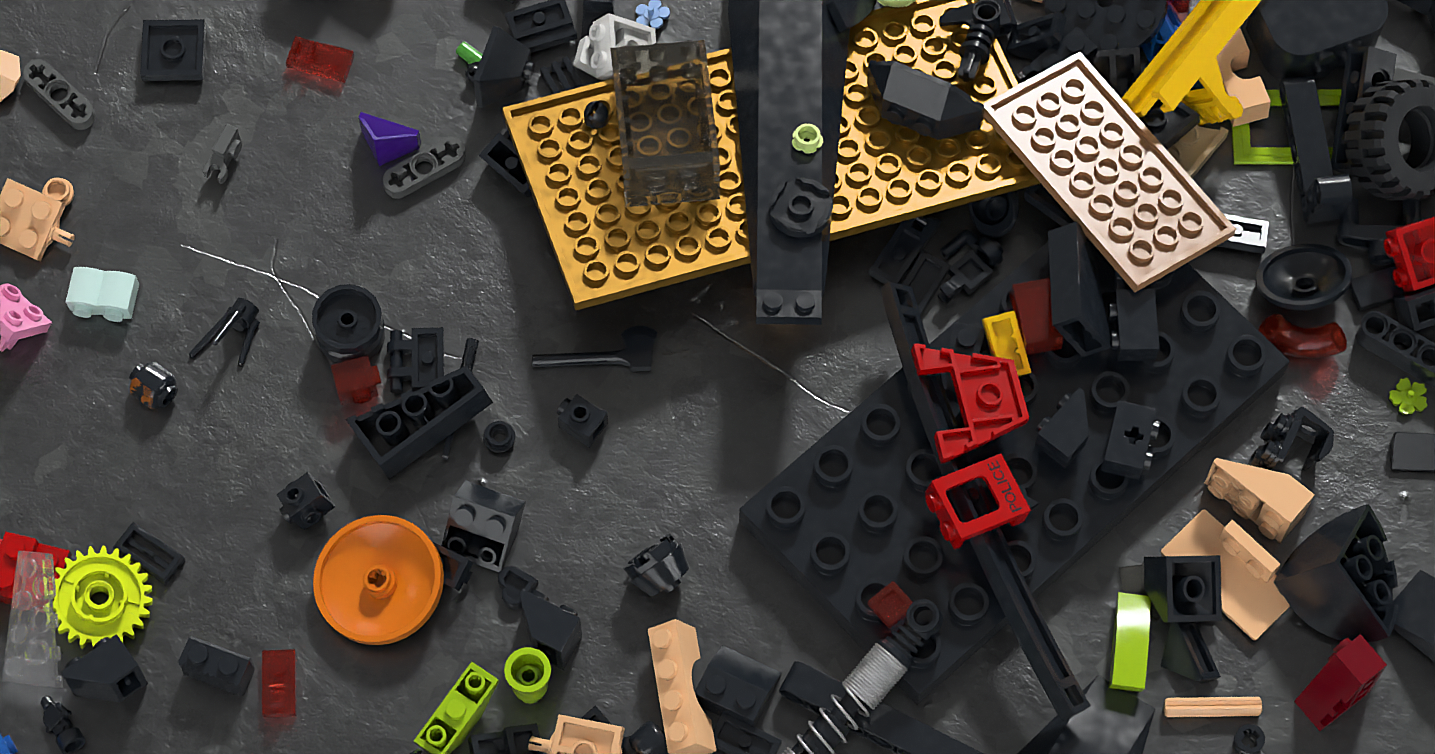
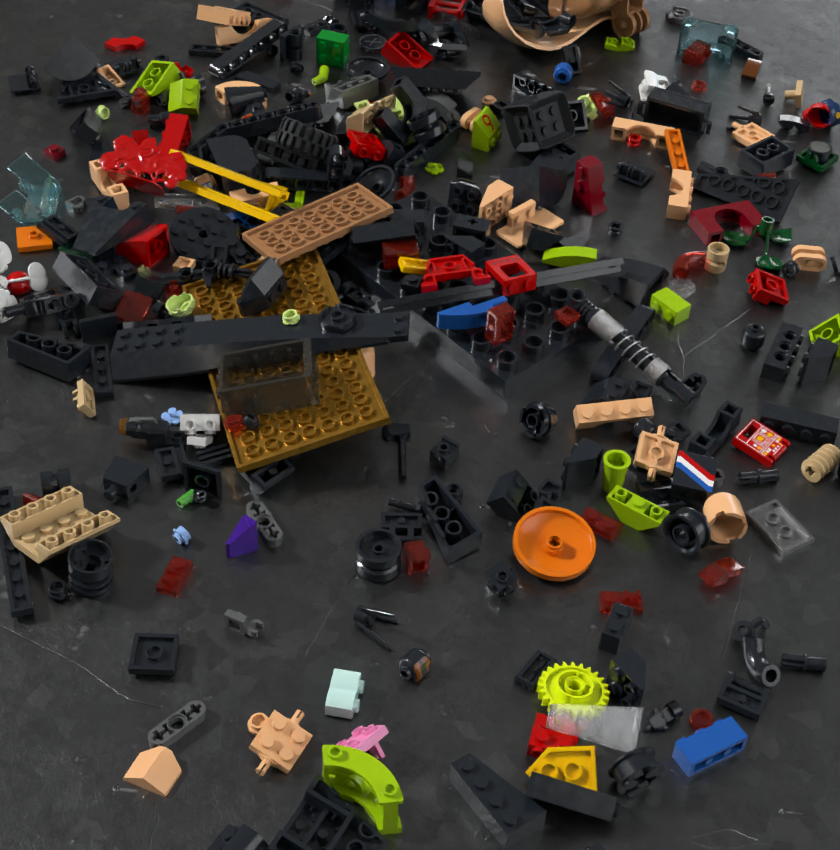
camera: 90 degrees left, 25 degrees down
light nougat axle [1164,697,1262,717] -> none
none -> light blue plate [172,526,191,545]
none -> clear red plate [224,414,243,433]
none -> blue slope [437,295,508,330]
none -> clear red brick [485,302,516,346]
none -> clear red plate [580,507,623,542]

